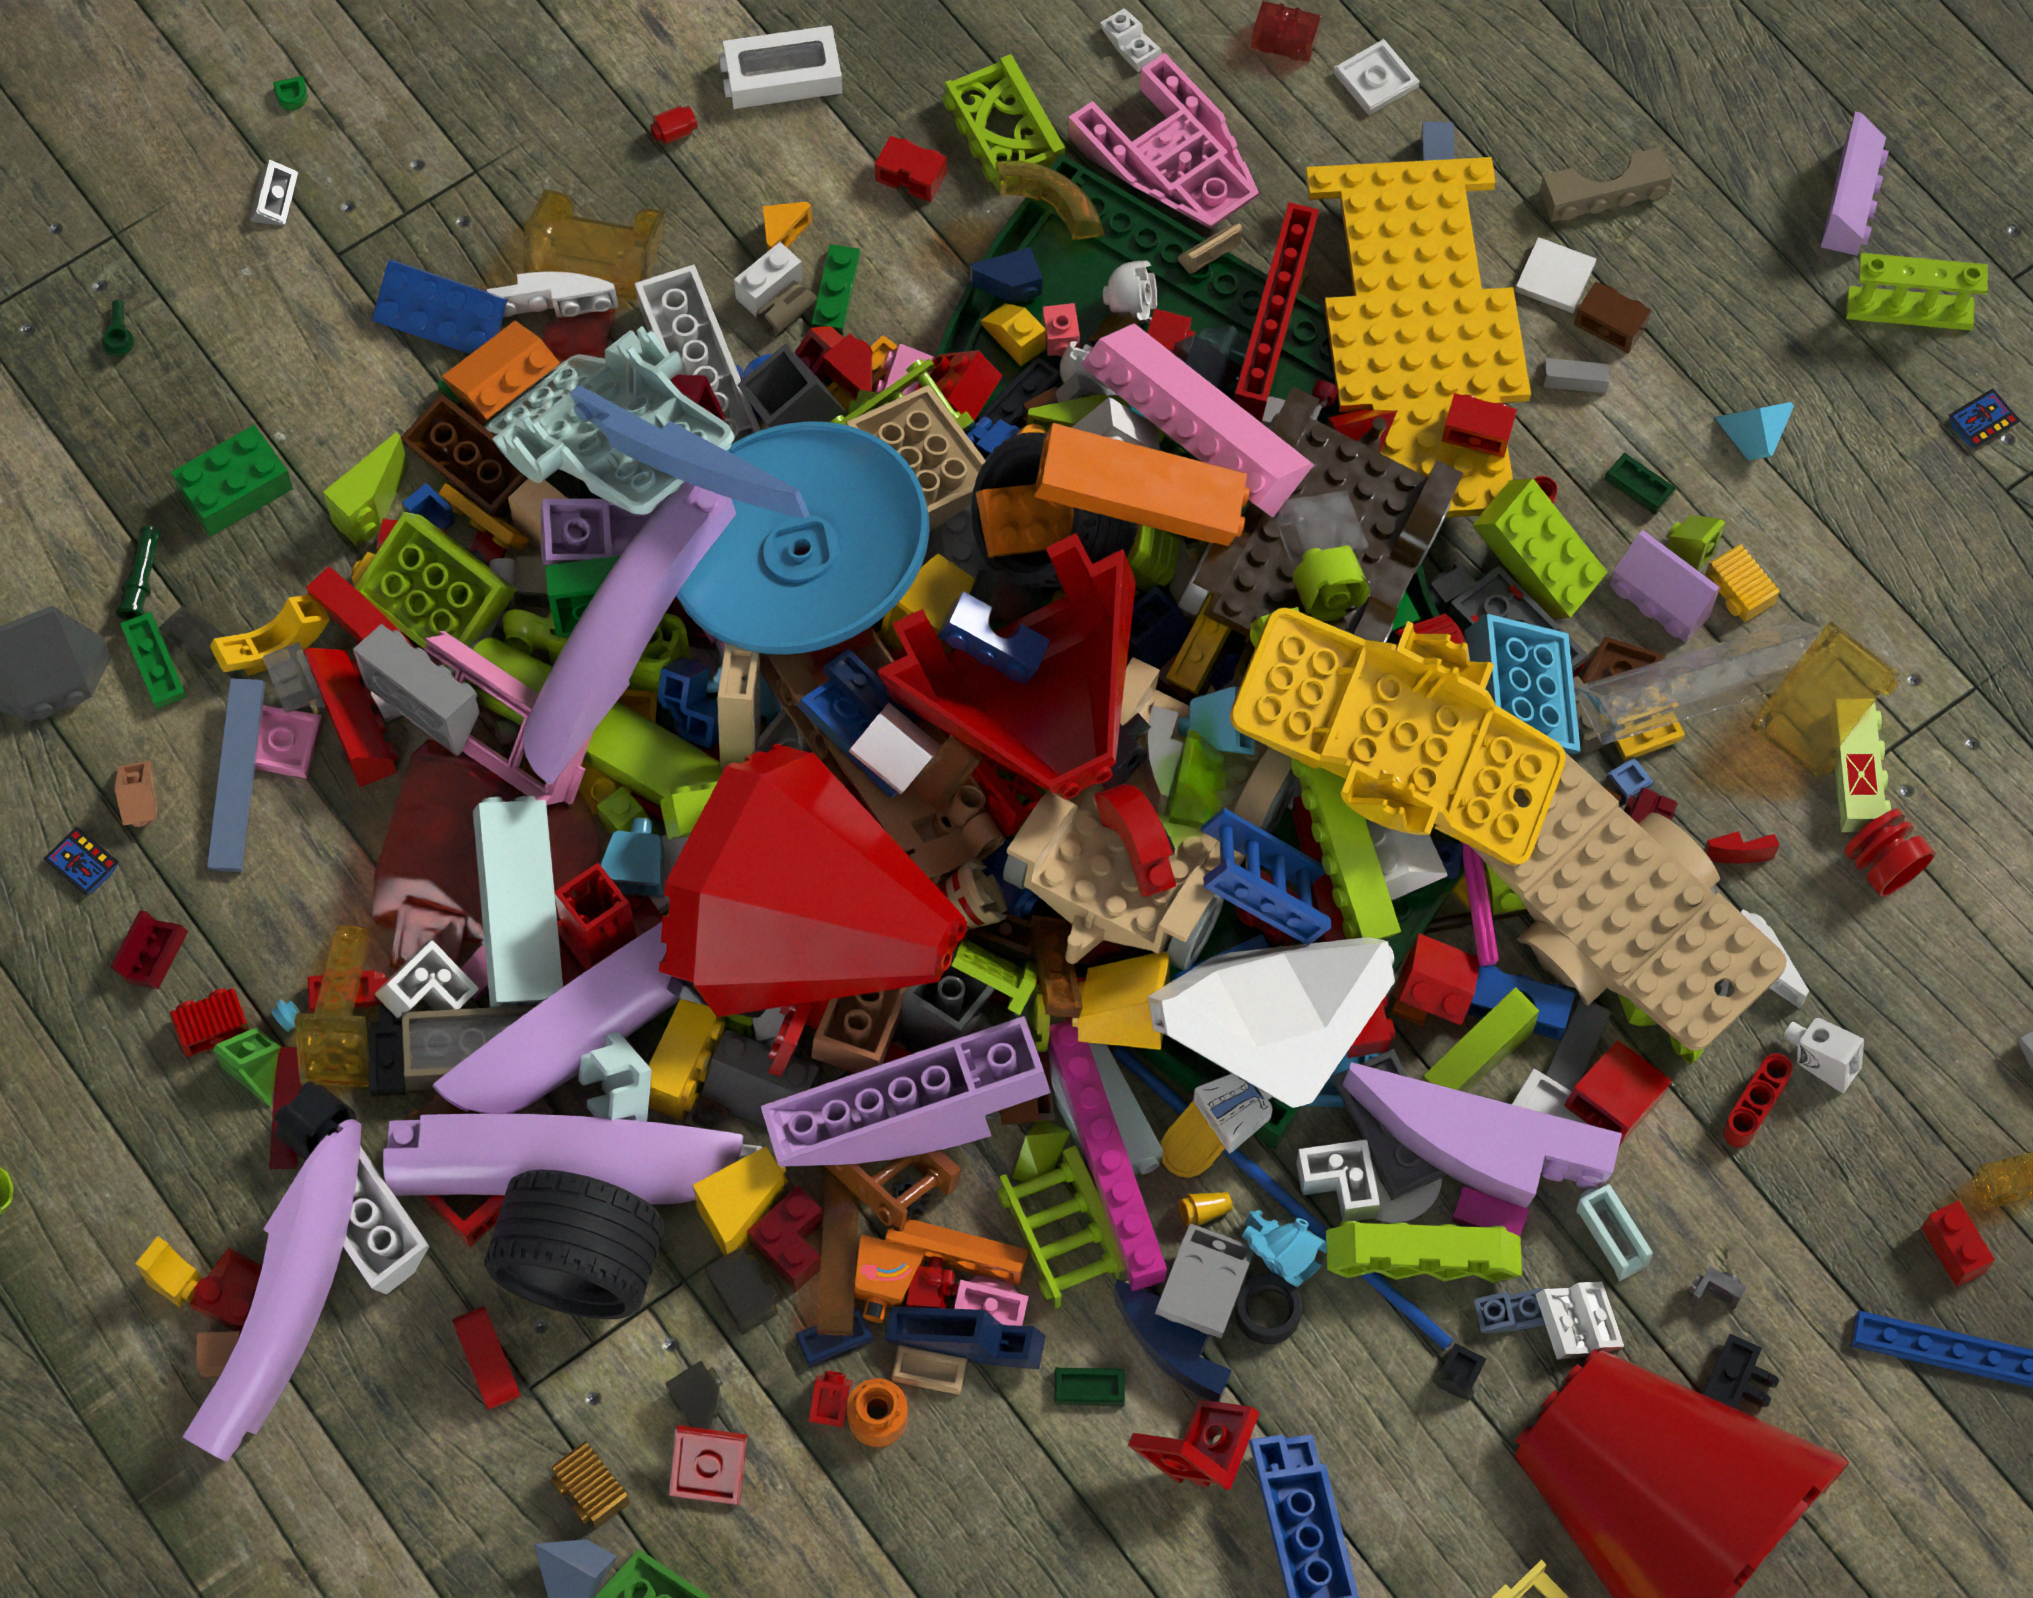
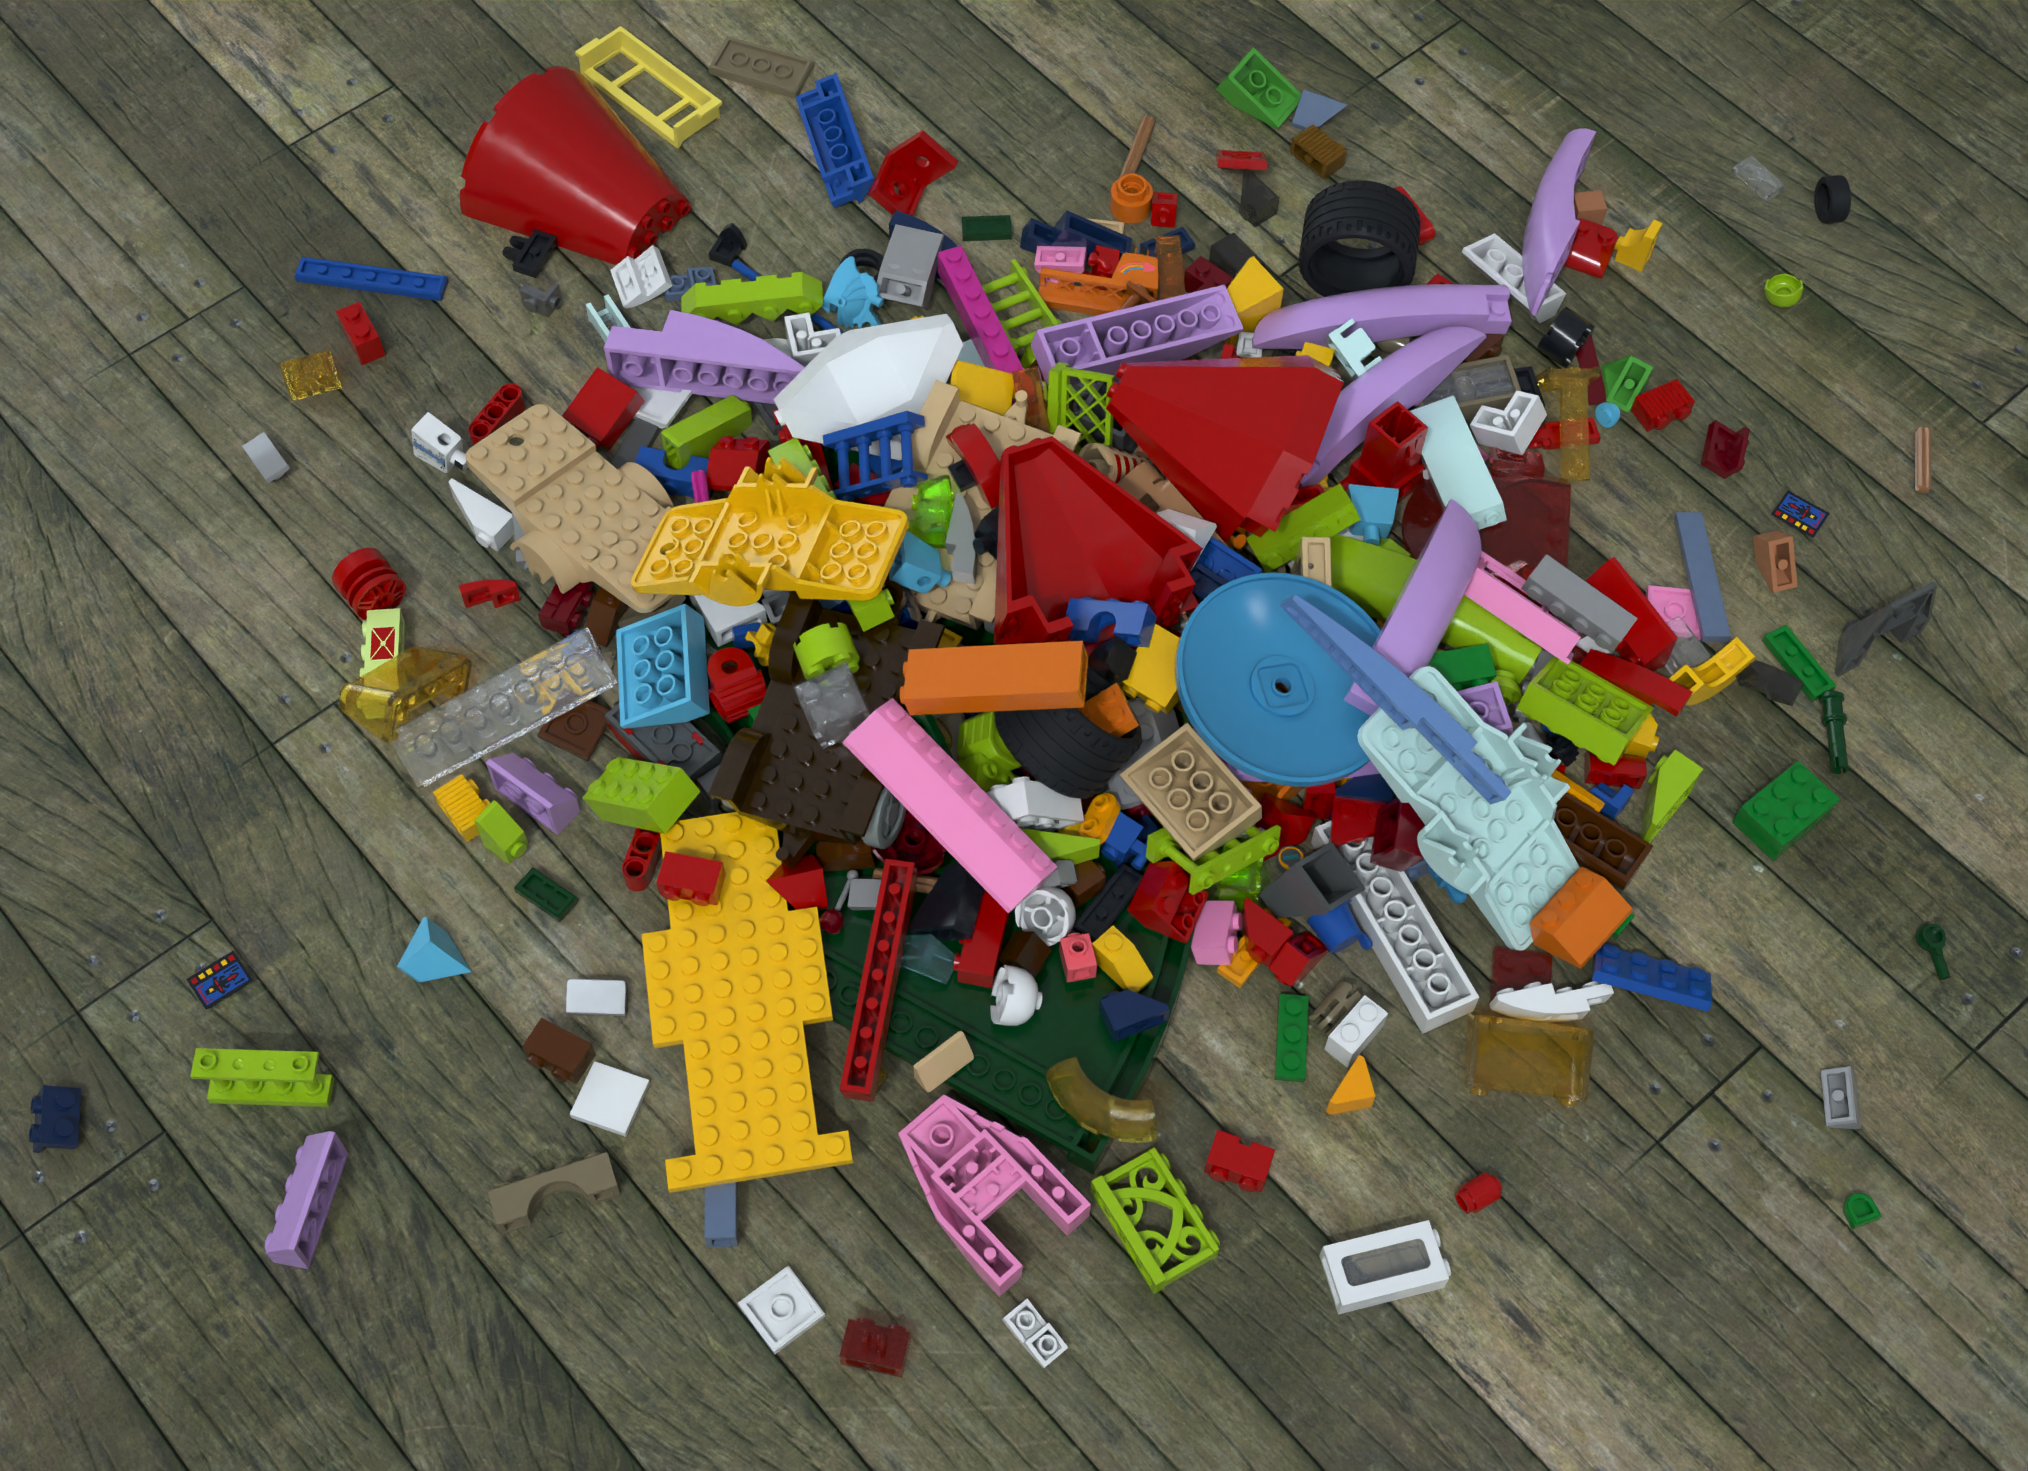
camera: 175 degrees right, 5 degrees down
none -> medium nougat axle [1119,115,1155,178]

